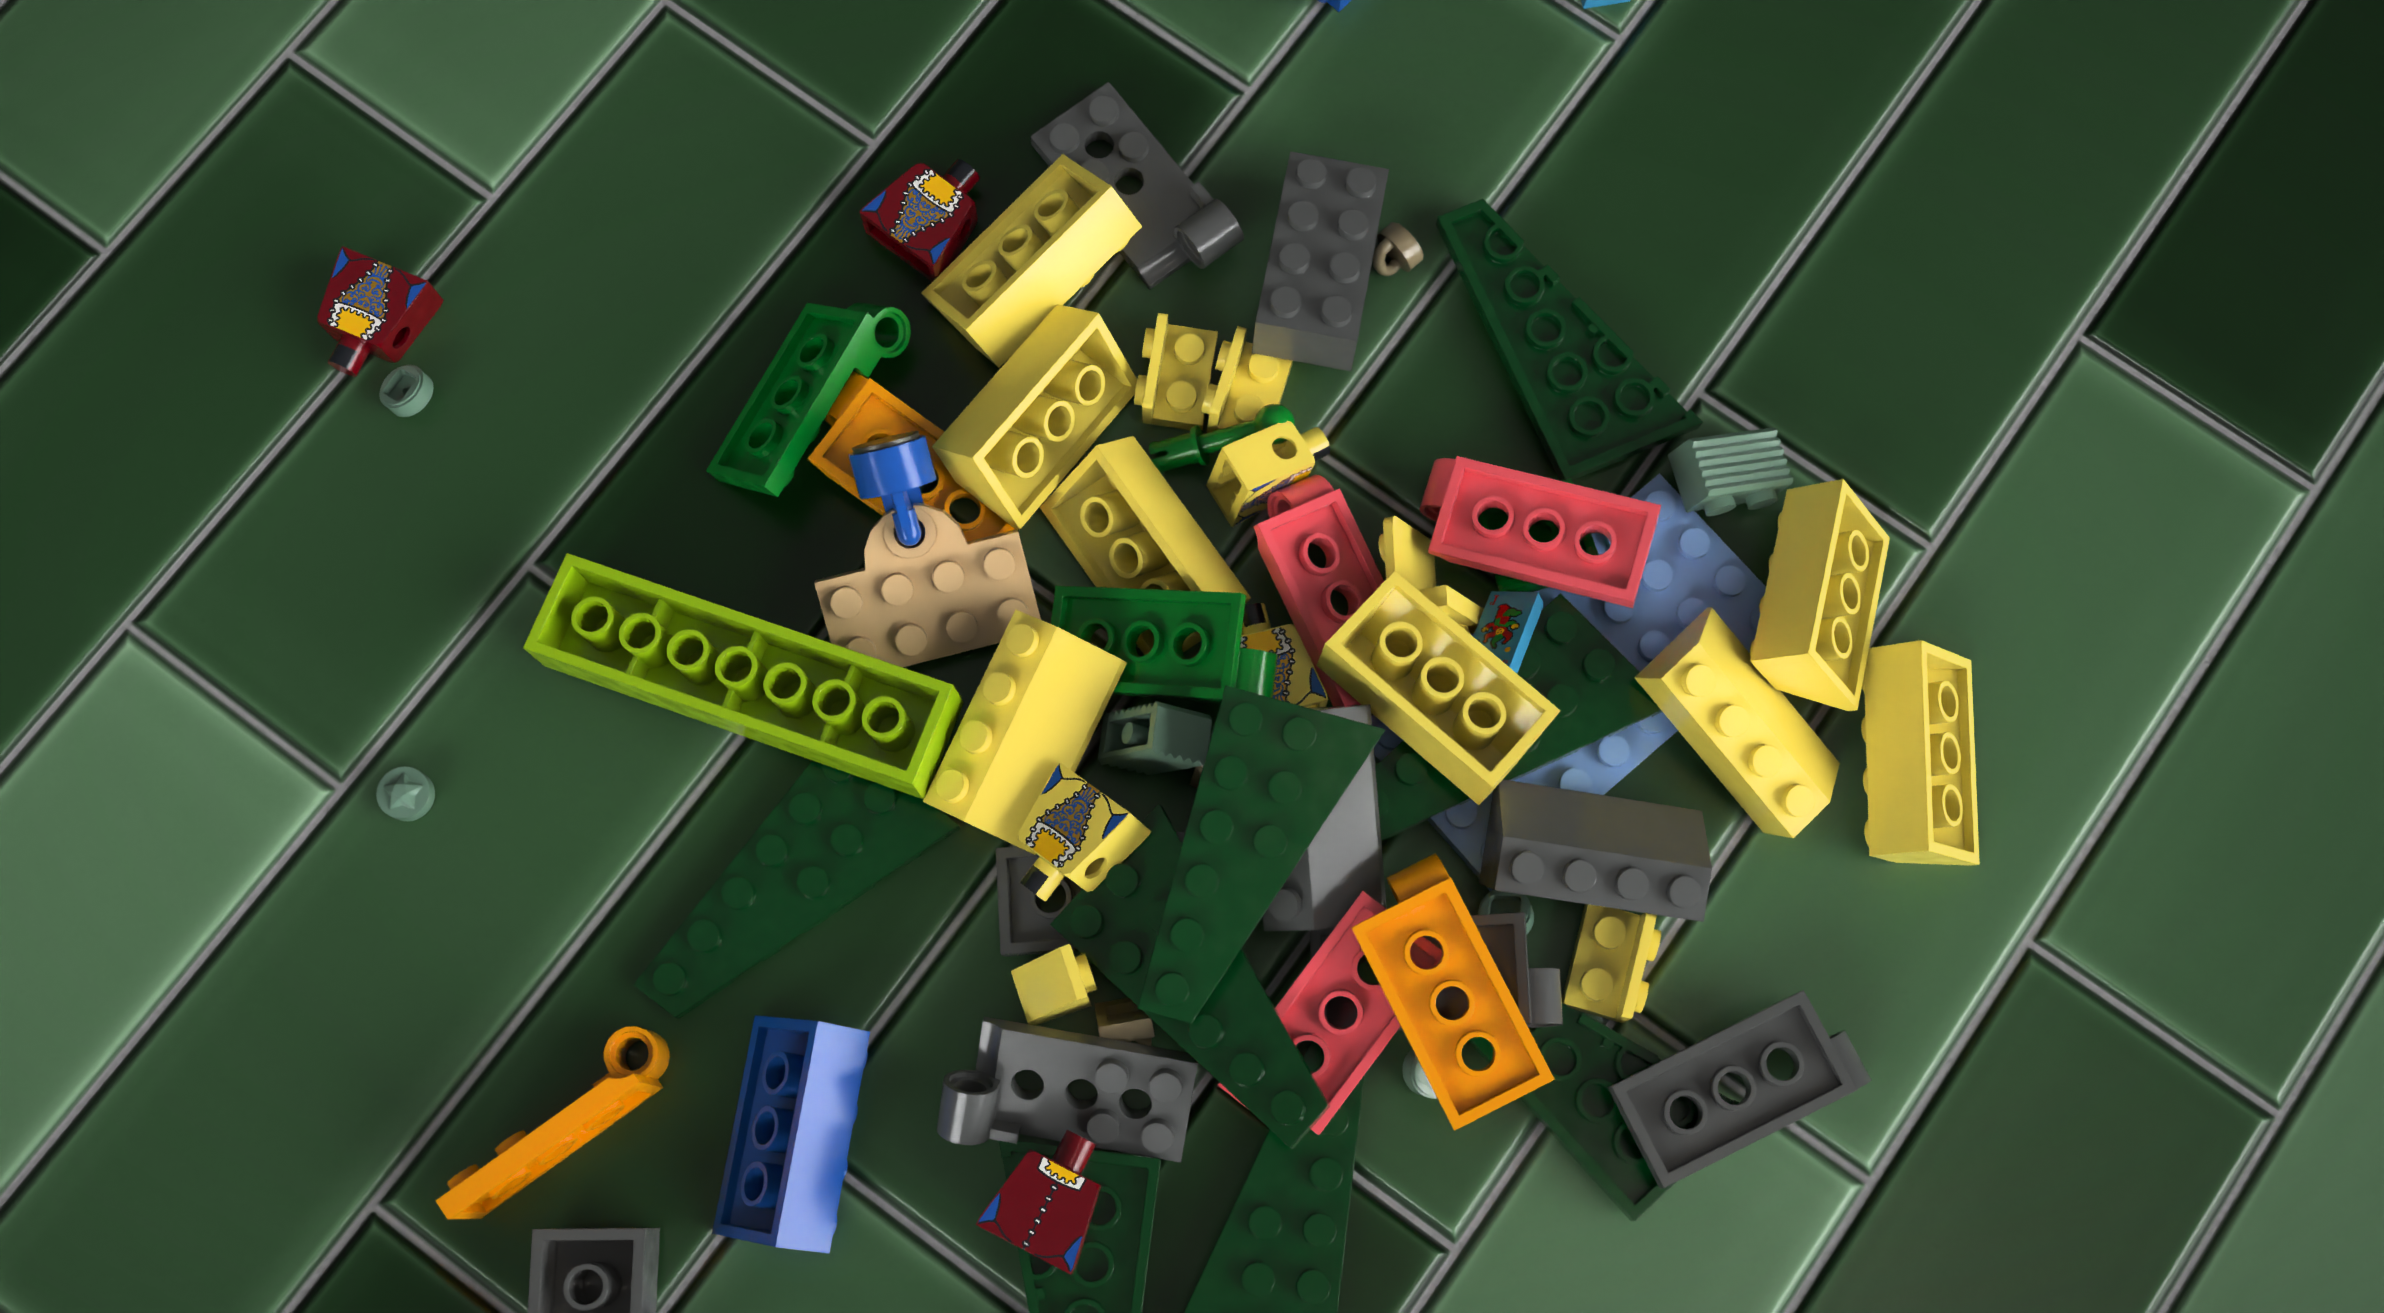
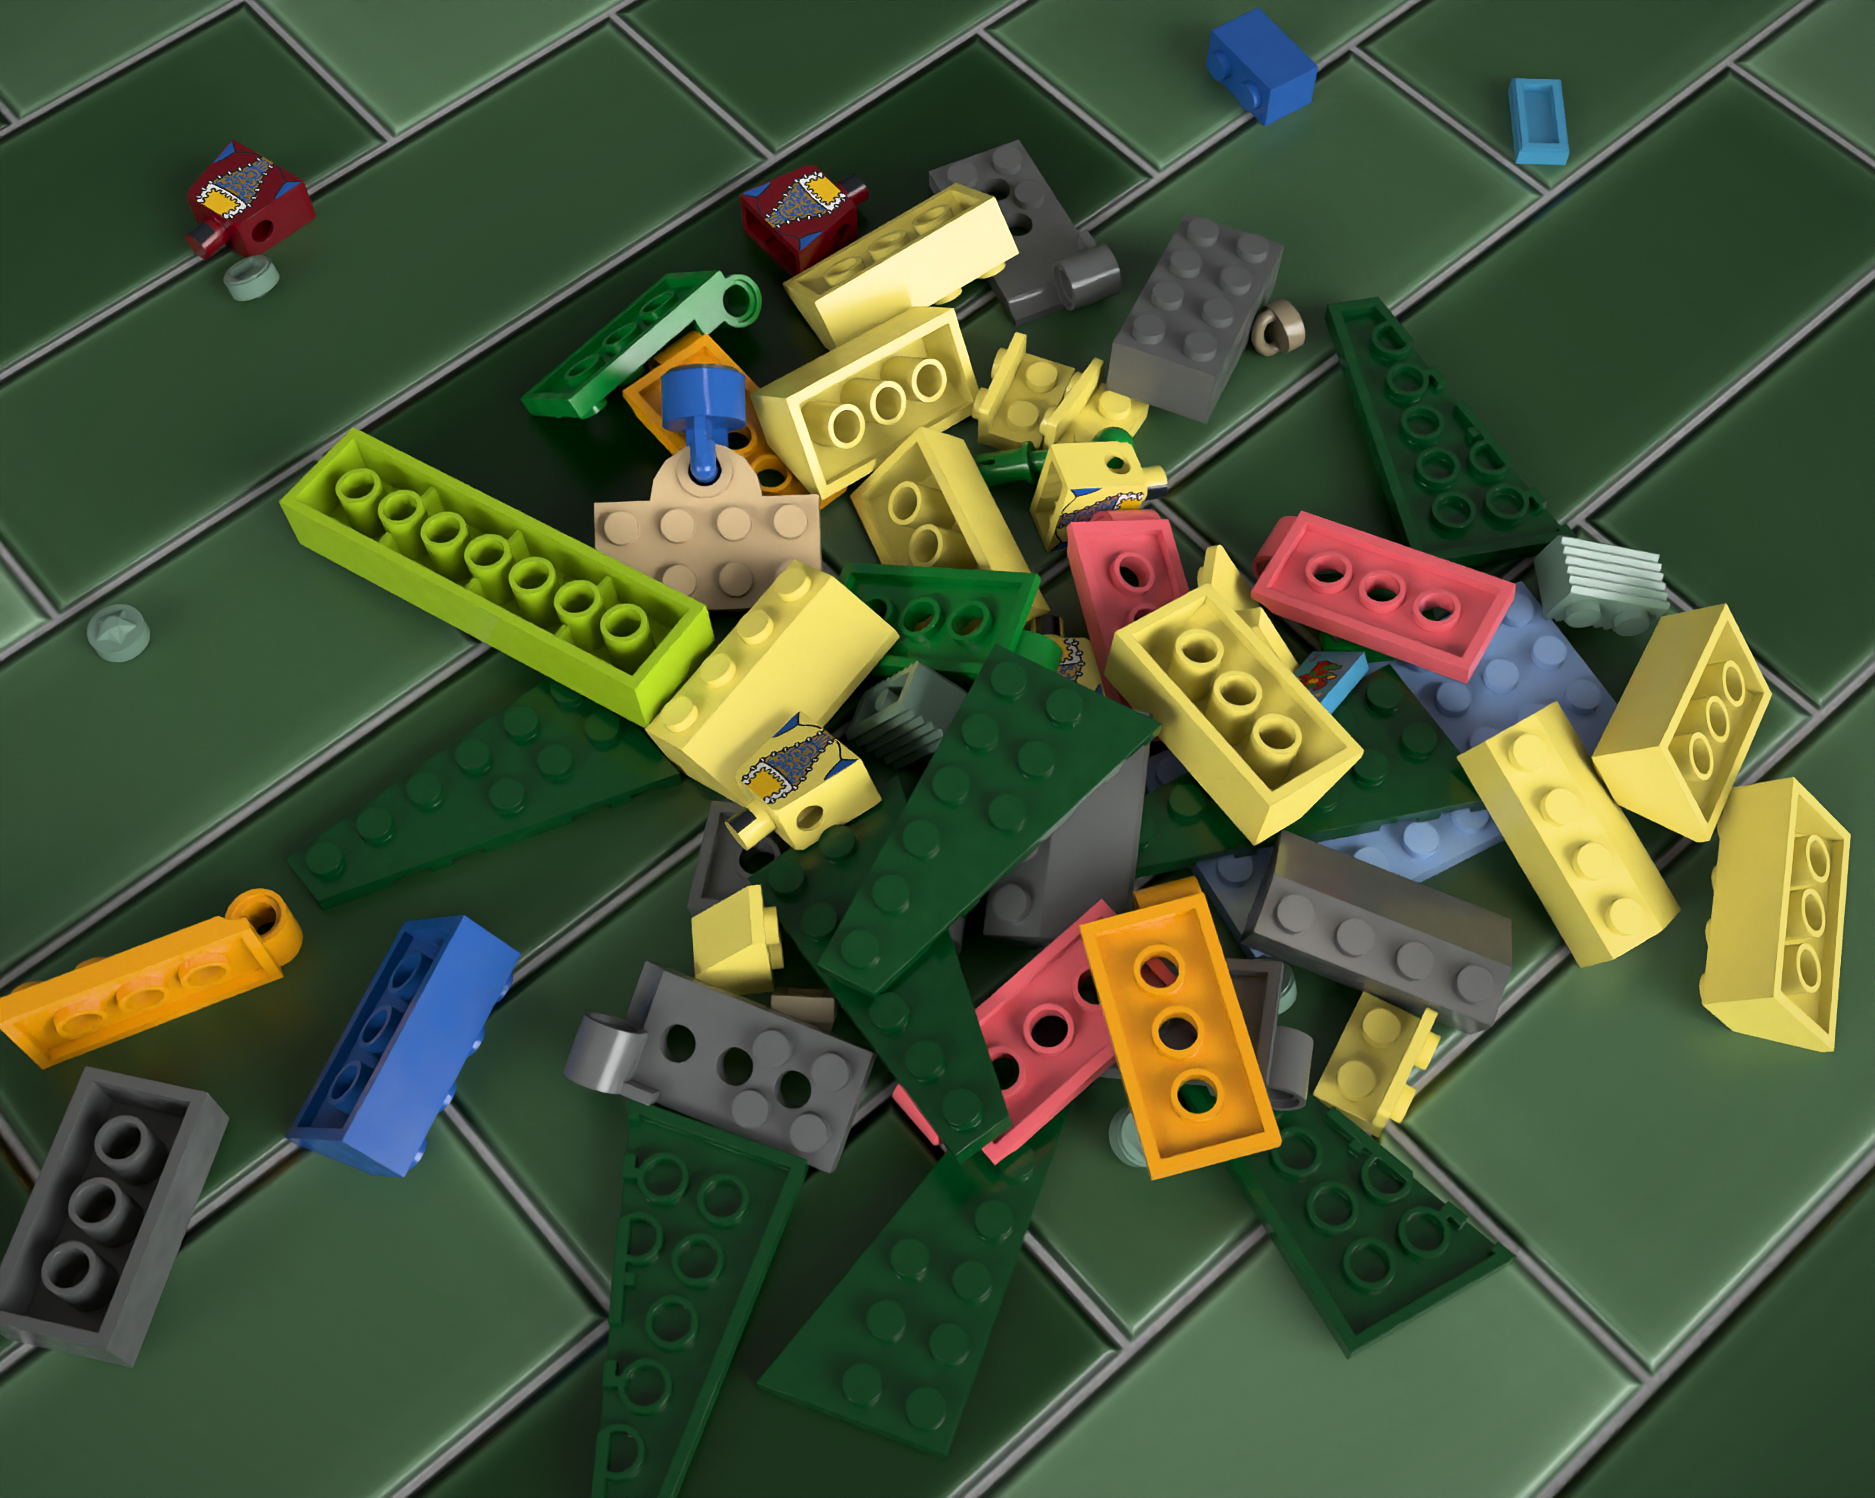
camera: 15 degrees right, 15 degrees down
dark red torso [976,1130,1101,1275] -> none
dark grey hinge [1607,990,1871,1188] -> none

